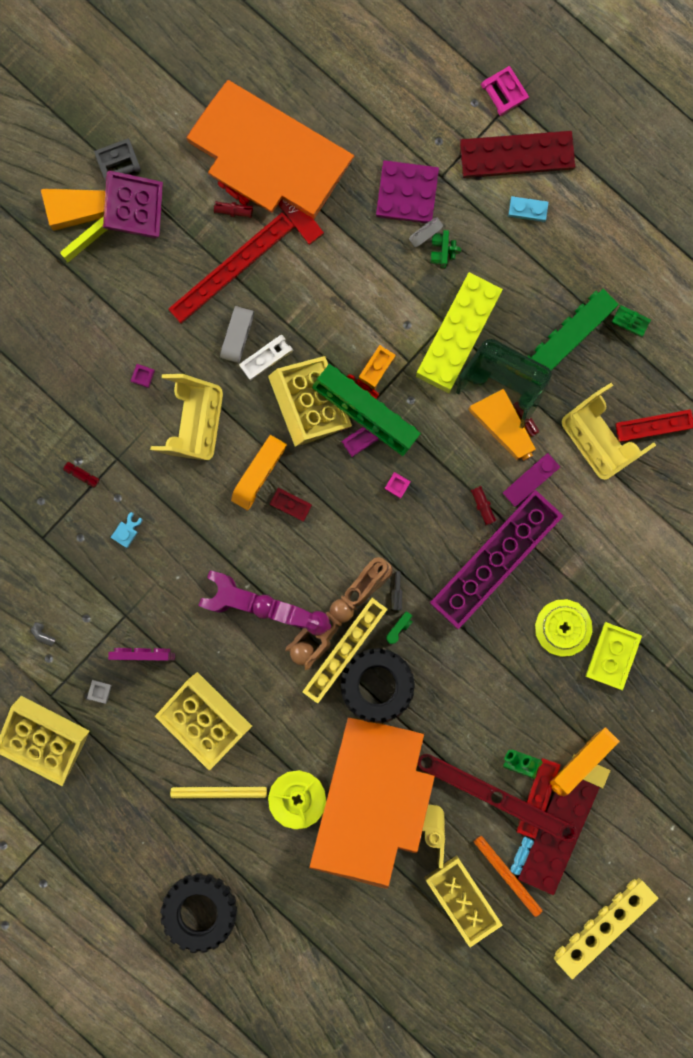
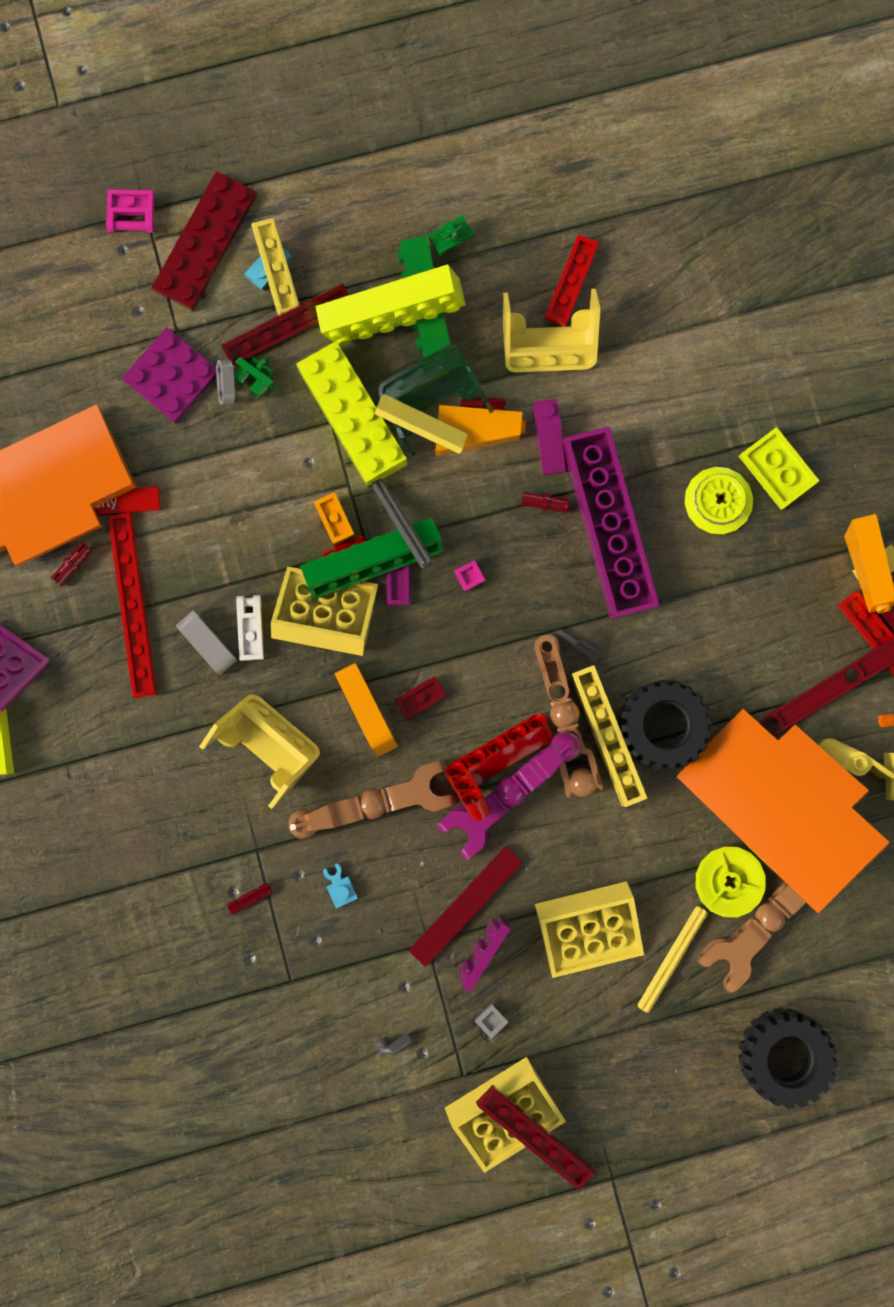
camera: 65 degrees left, 0 degrees up
magenta tile [130,364,155,388] -> none
red axle [218,181,250,205] -> none
green plate [386,611,413,644] -> none
green hips [503,749,543,779] -> none
none -> dark red tile [220,283,349,366]
none -> light yellow tile [251,218,299,315]
none -> medium nougat piece [288,761,456,839]
none -> neon yellow brick [315,264,466,346]
none -> dark grey axle [372,478,433,569]
none -> light yellow tile [374,394,468,454]
none -> dark red tile [408,846,523,967]
none -> red beam [445,713,554,821]
none -> dark red tile [476,1085,595,1190]
none -> medium nougat piece [697,882,806,992]

